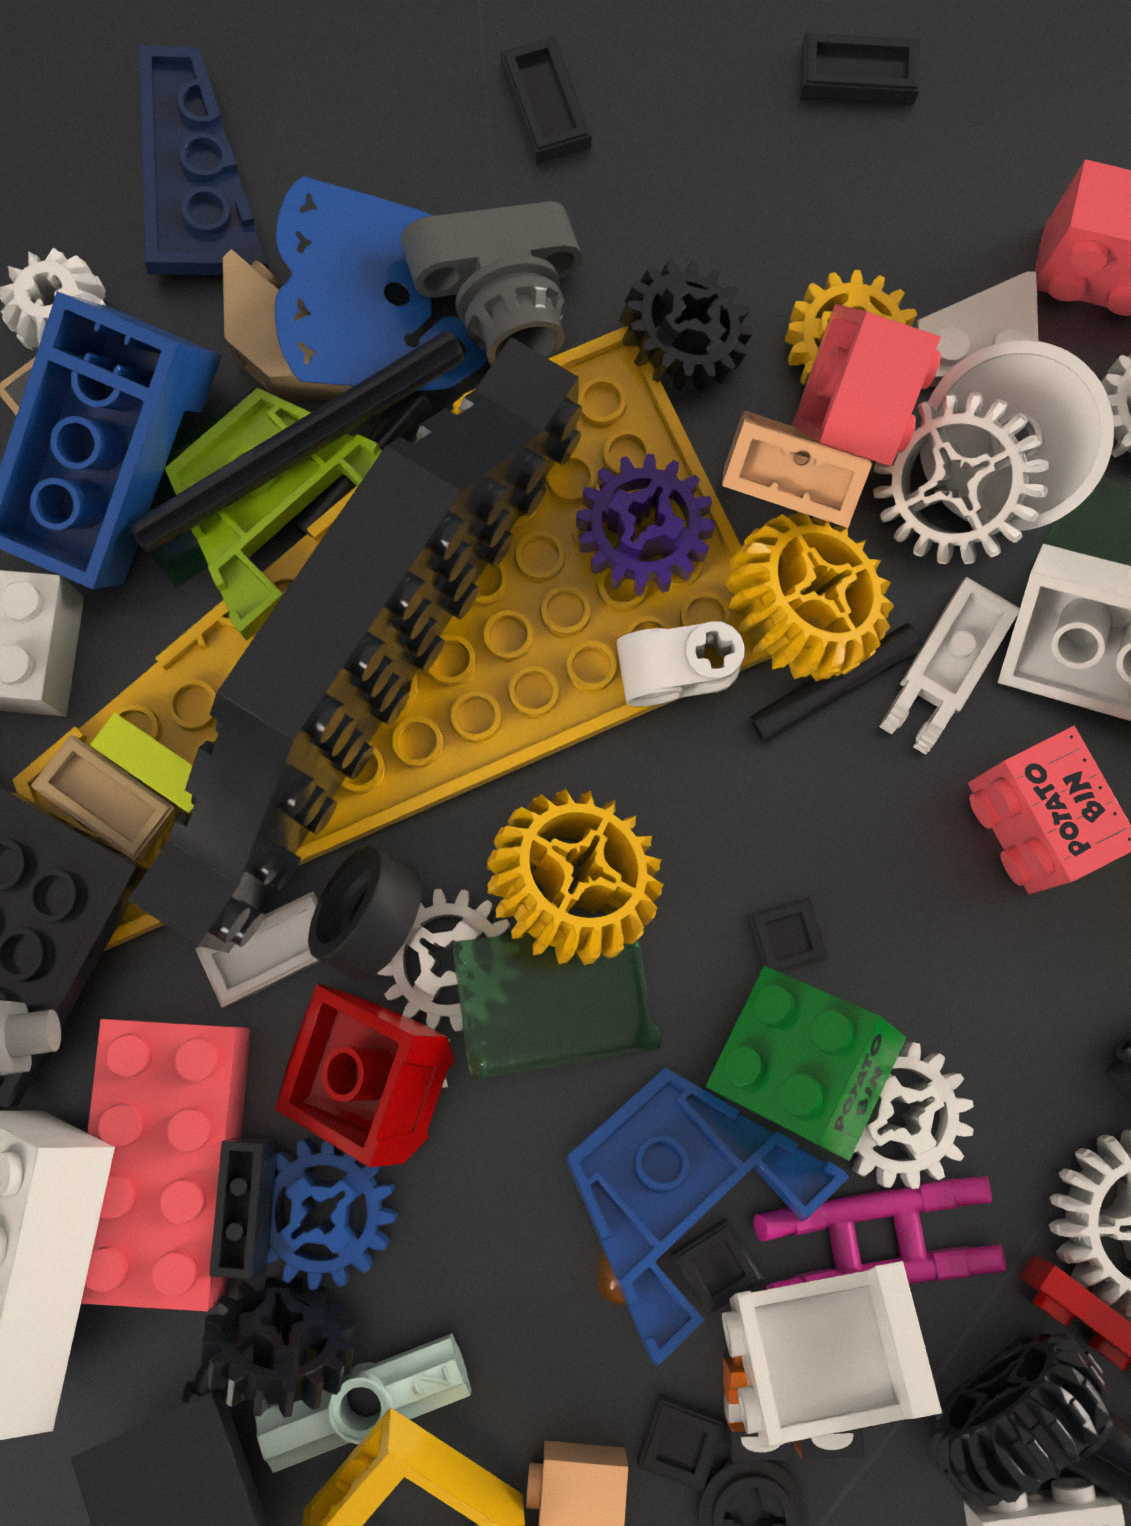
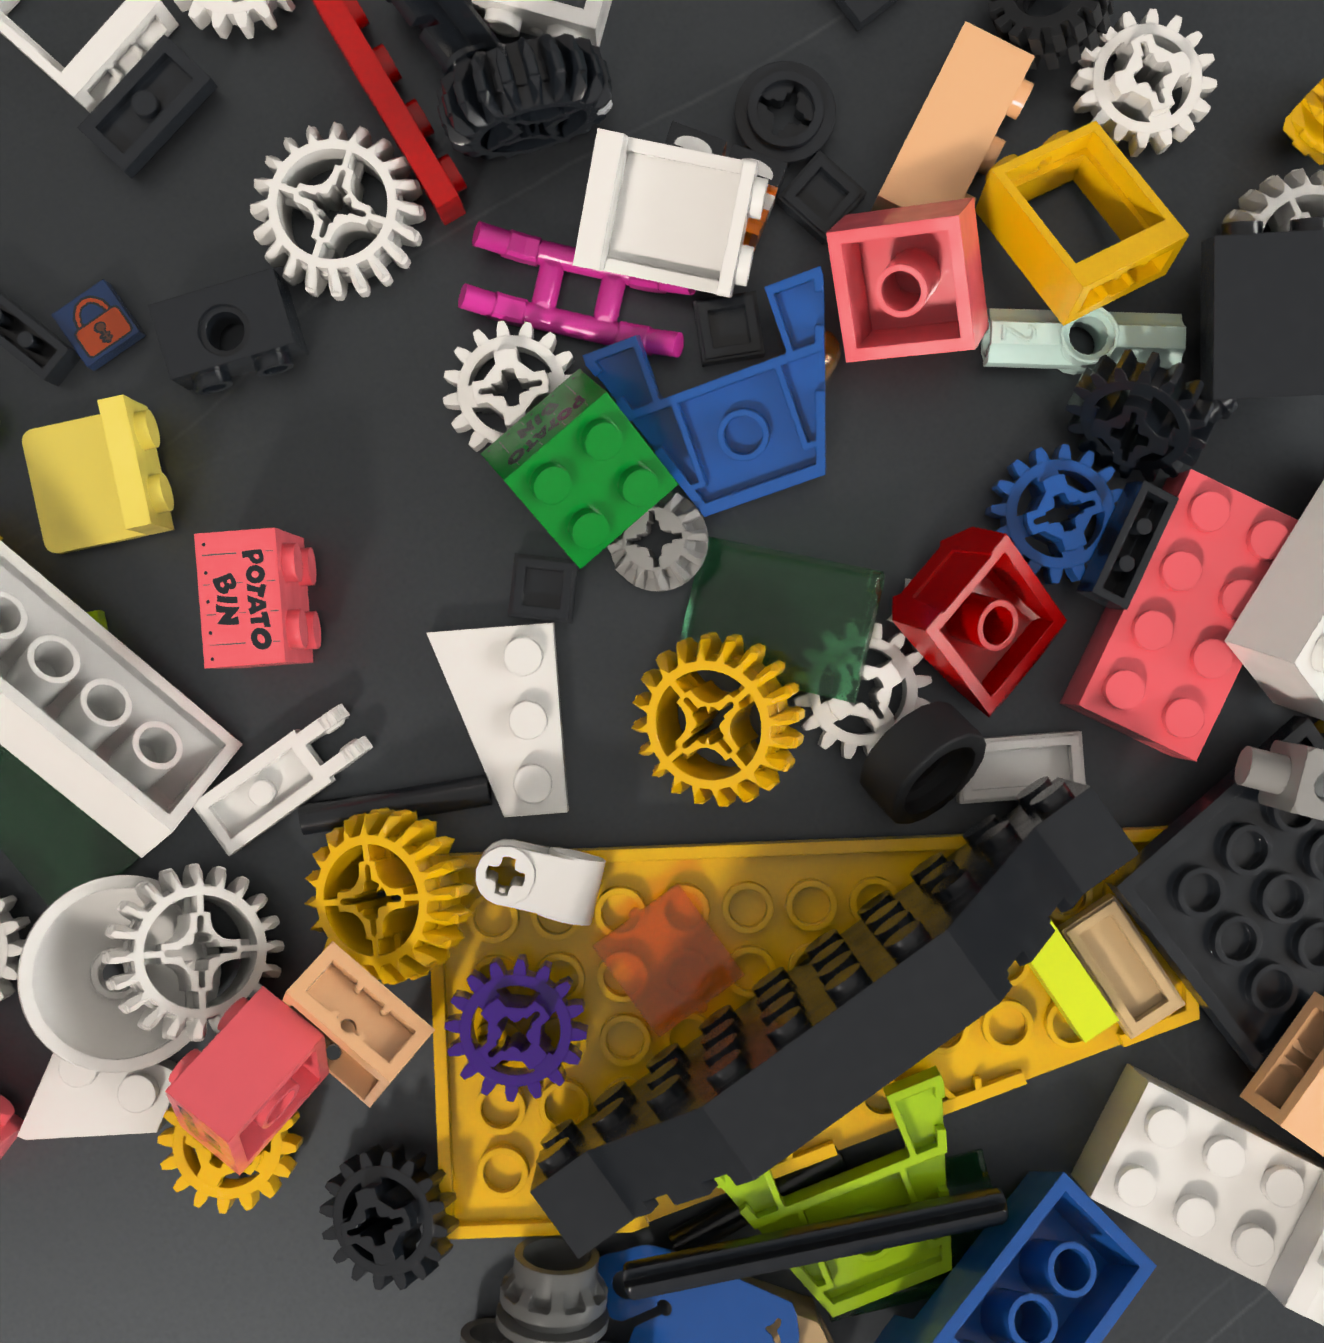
camera: 155 degrees left, 10 degrees up
none -> white wing [427,623,569,817]
none -> clear orange piece [592,883,745,1037]
none -> light grey gear [607,492,708,592]
none -> coral brick [826,197,989,363]

